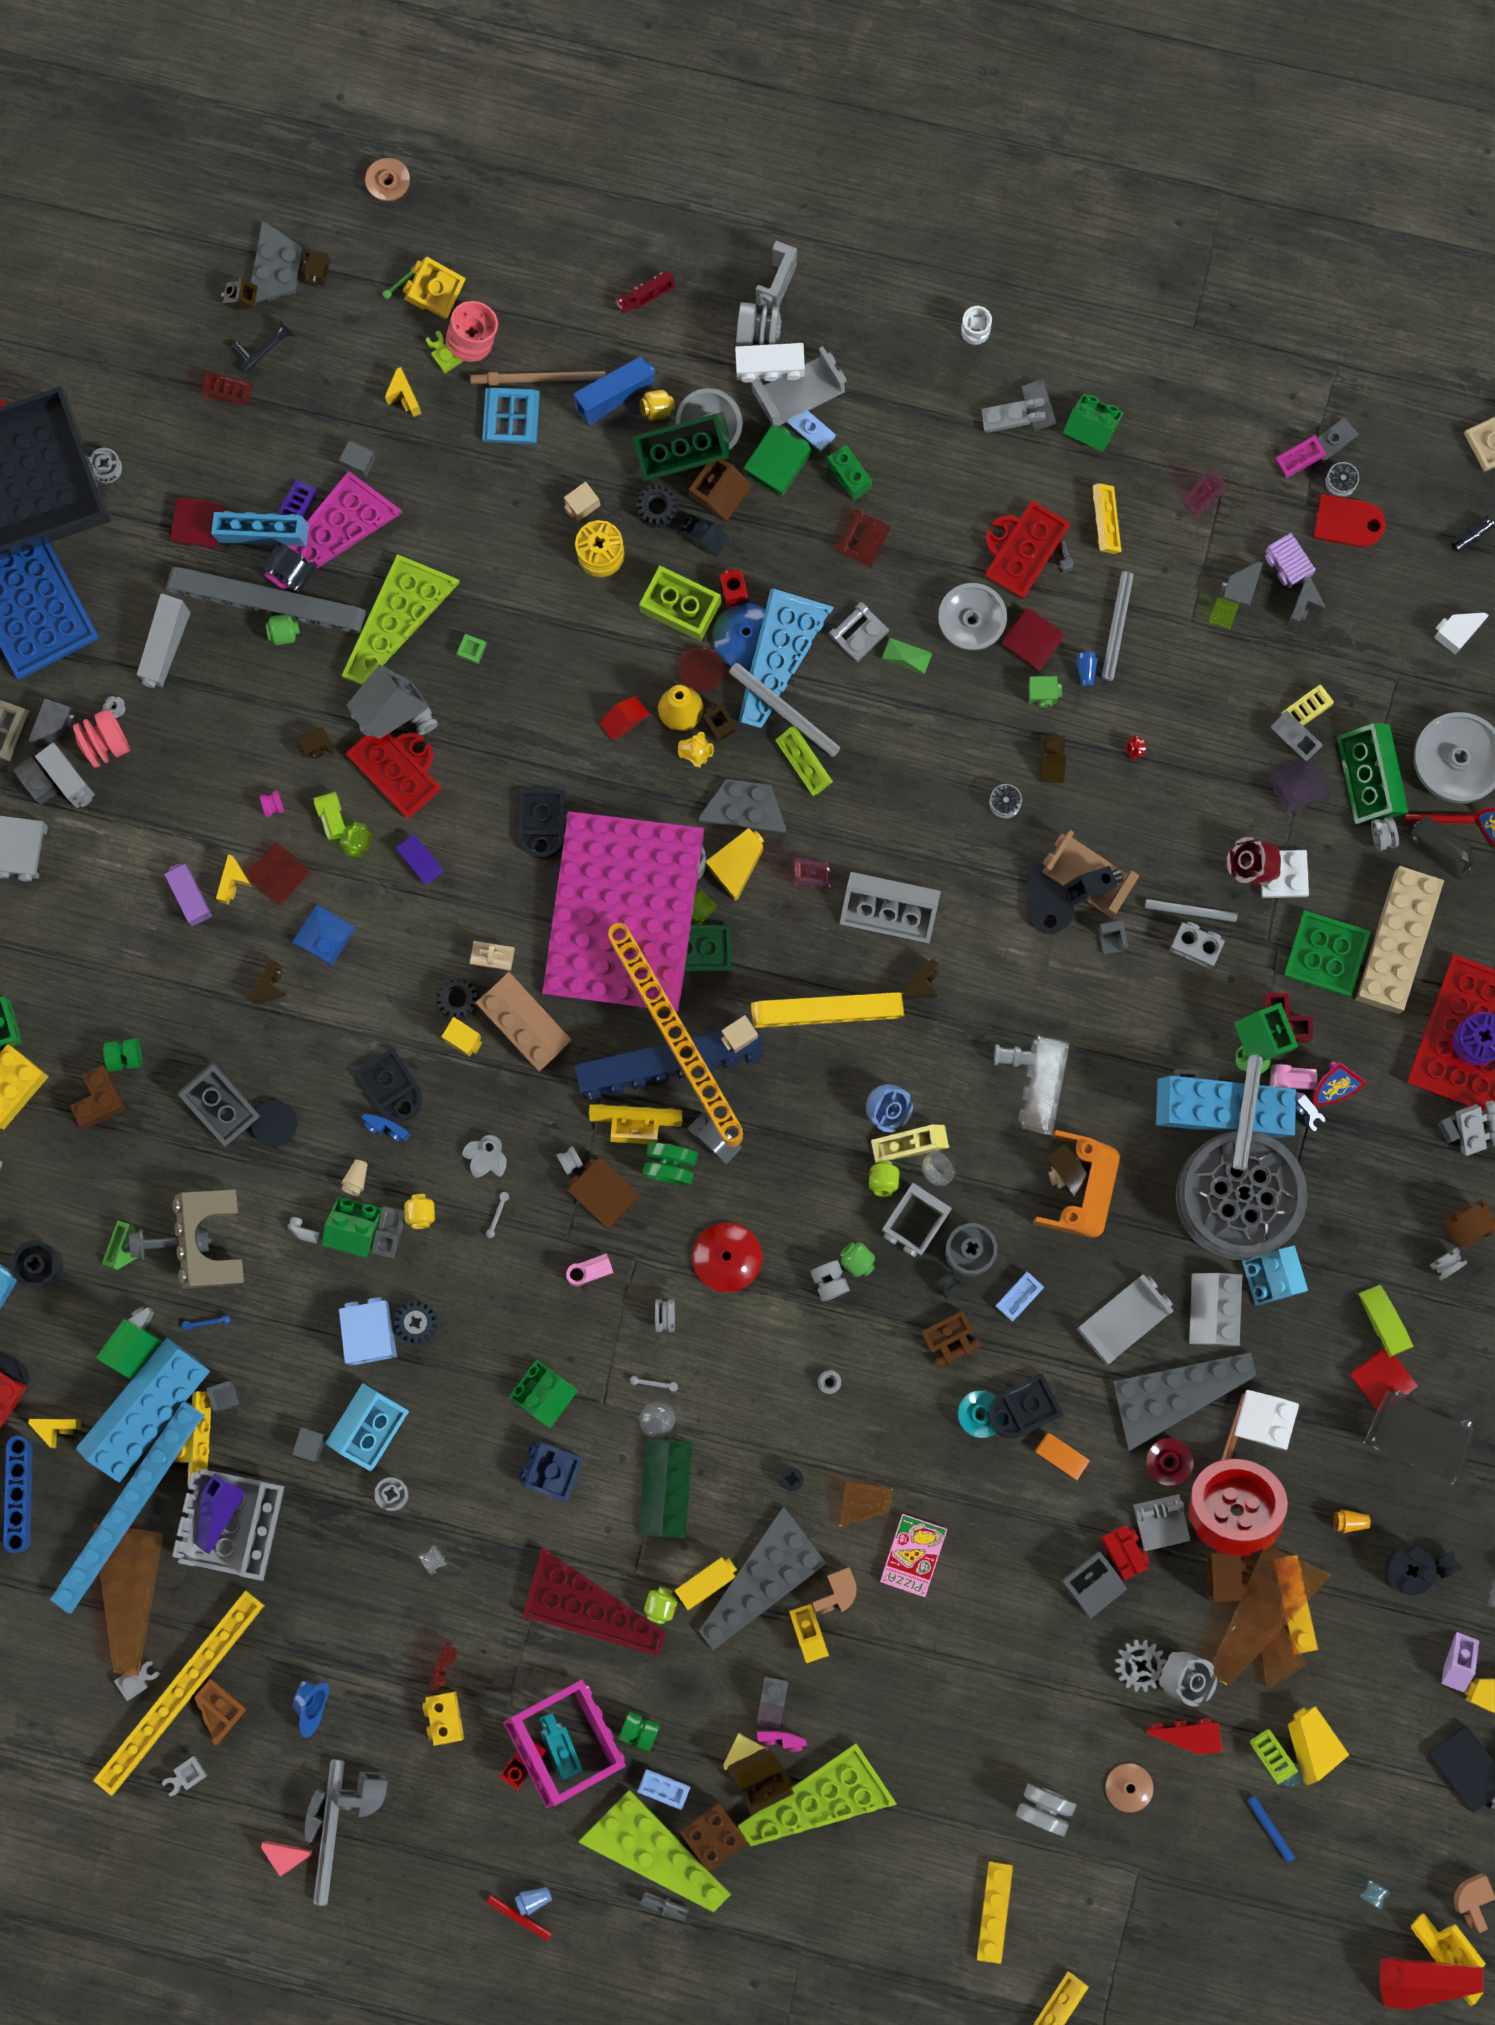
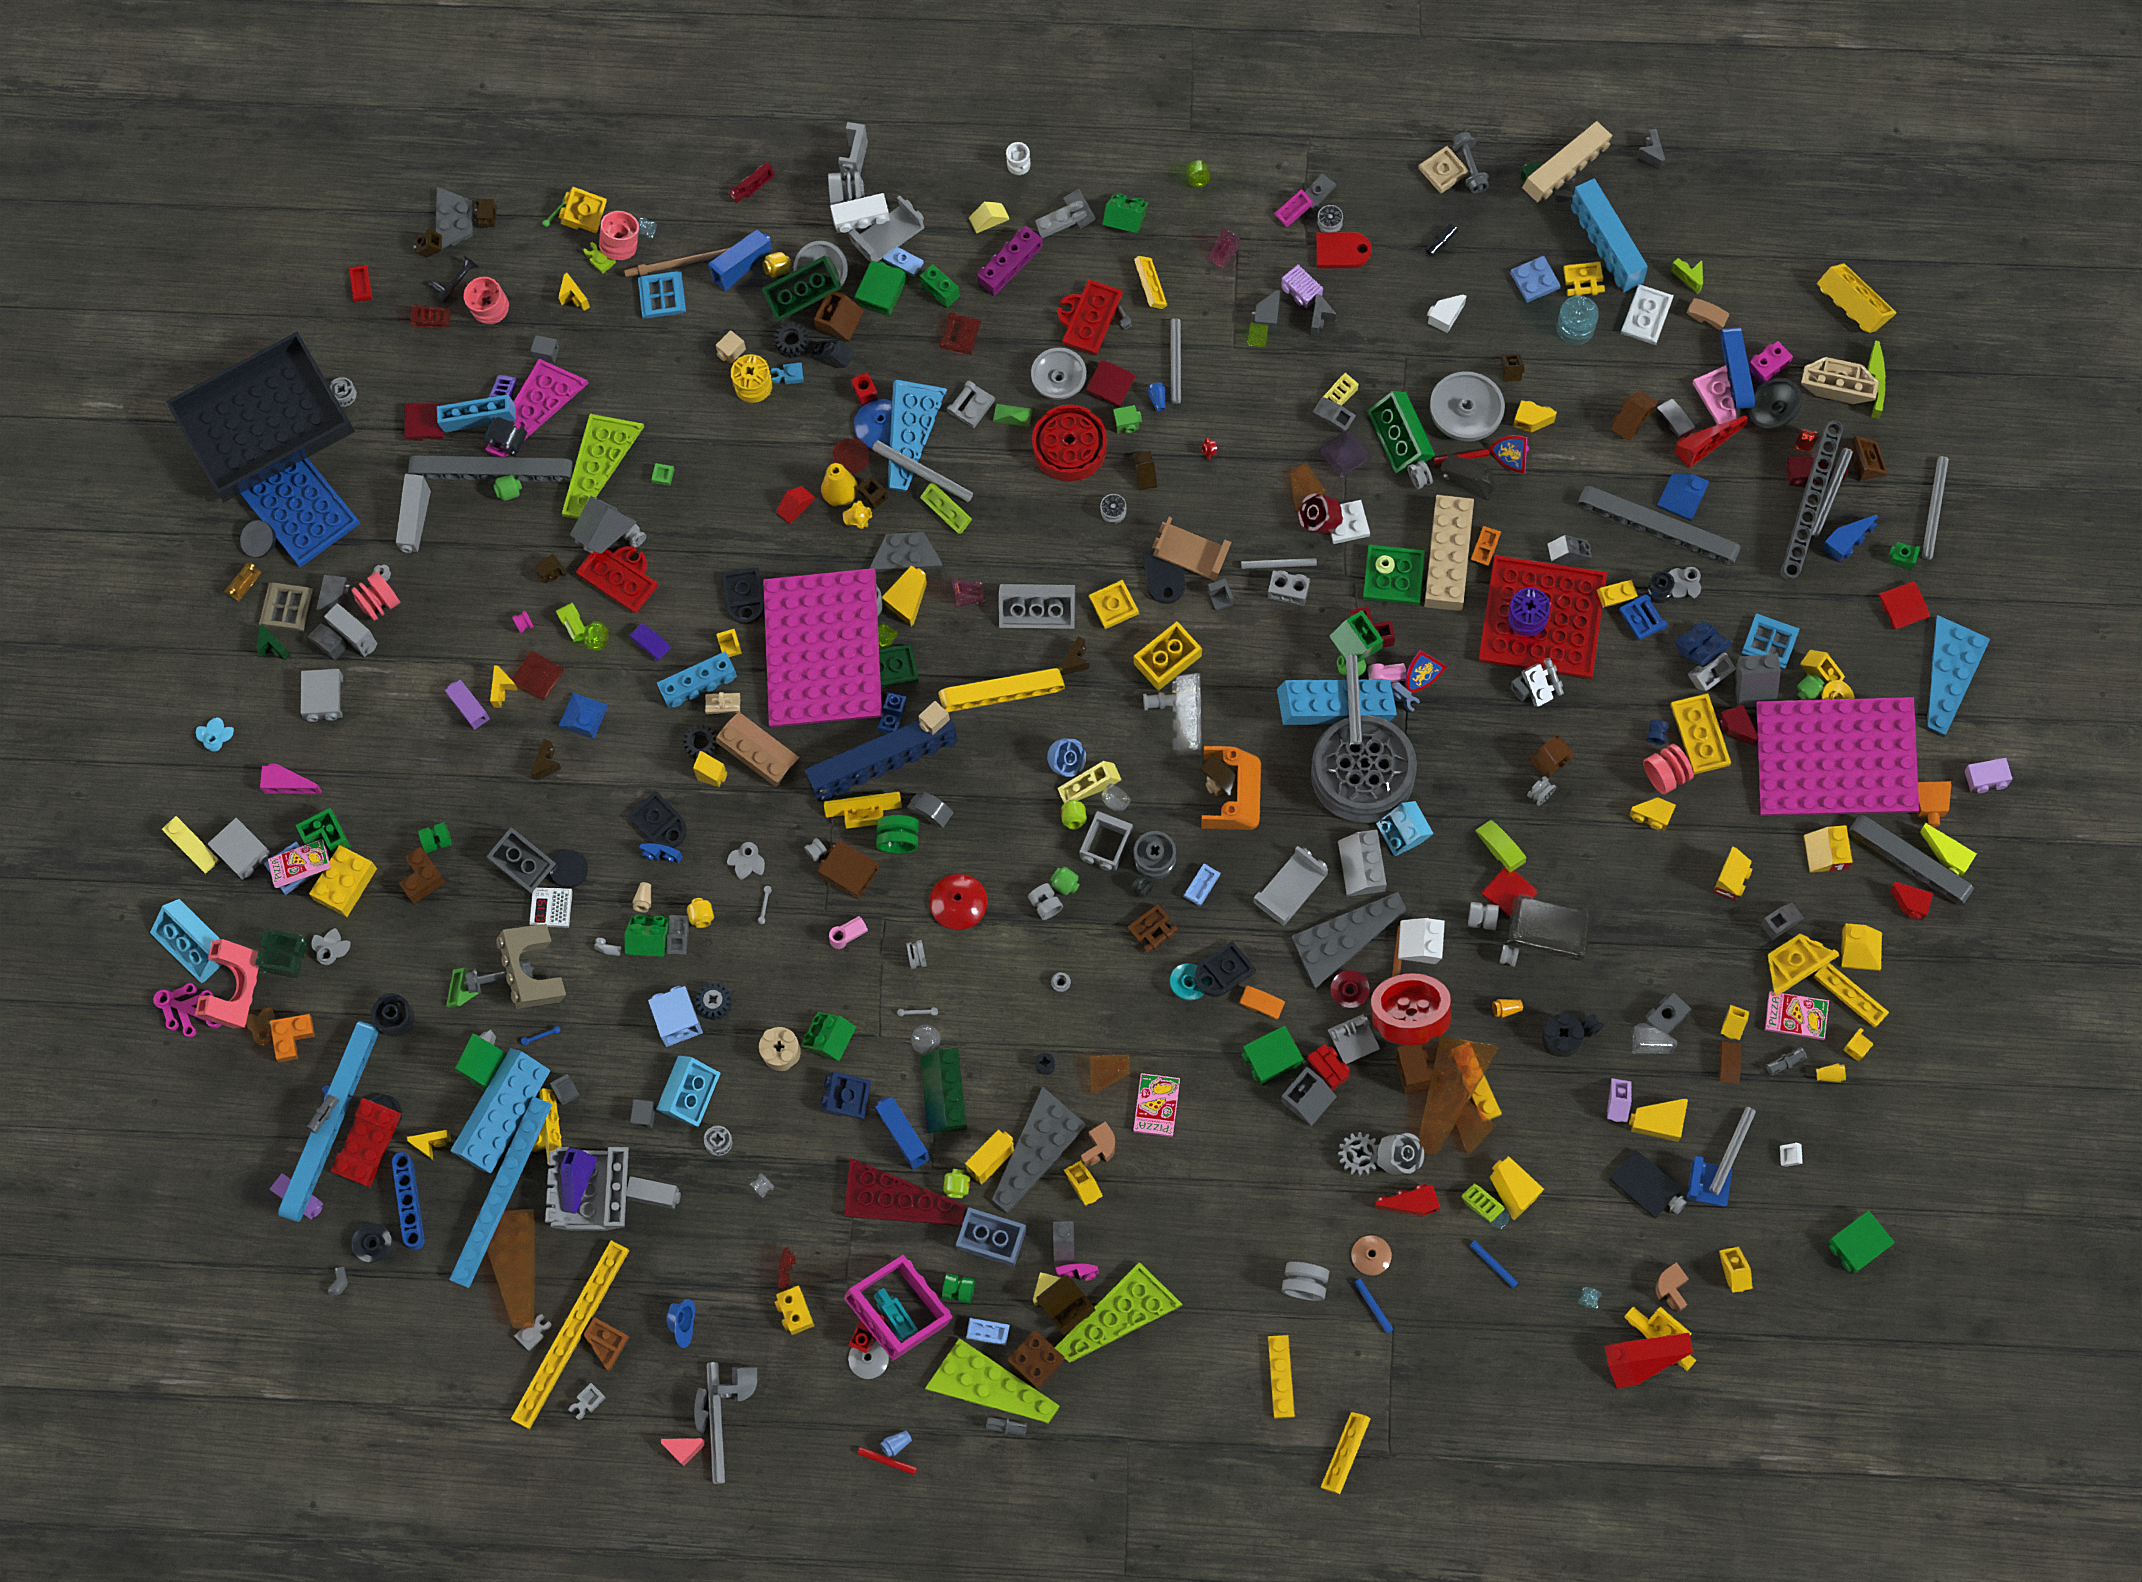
camera: 10 degrees left, 10 degrees down
nougat dish [365,158,410,201] -> none
light orange beam [608,923,743,1147] -> none
lime brick [639,566,721,642] -> none
black torso [1064,866,1123,906] -> none
none -> red tile [349,265,373,303]
none -> coral wheel [464,277,509,324]
none -> tile [530,888,572,928]
none -> light grey brick [626,1177,681,1209]
none -> clear light blue wheel [638,217,657,239]
none -> dark azure brick [657,651,737,708]
none -> yellow panel [716,629,742,657]
none -> tan brick [759,1027,801,1071]
none -> dark azure plate [771,363,804,384]
none -> light grey dish [848,1340,889,1379]
none -> blue slope [875,1097,930,1170]
none -> blue slope [878,693,906,734]
none -> sand blue brick [956,1207,1026,1267]
none -> light yellow slope [969,202,1009,233]
none -> magenta brick [977,226,1043,296]
none -> red brick [1032,405,1107,482]
none -> yellow plate [1089,580,1139,629]
none -> yellow brick [1134,622,1202,691]
none -> clear neon green head [1186,160,1211,187]
none -> green brick [1241,1026,1304,1085]
none -> clear orange wing [1290,462,1326,512]
none -> blue bar [1354,1279,1394,1334]
none -> yellowish green plate [1376,555,1395,574]
none -> light grey wheel [1468,902,1499,930]
none -> orange slope [1471,526,1501,566]
none -> light grey wheel [1499,945,1519,967]

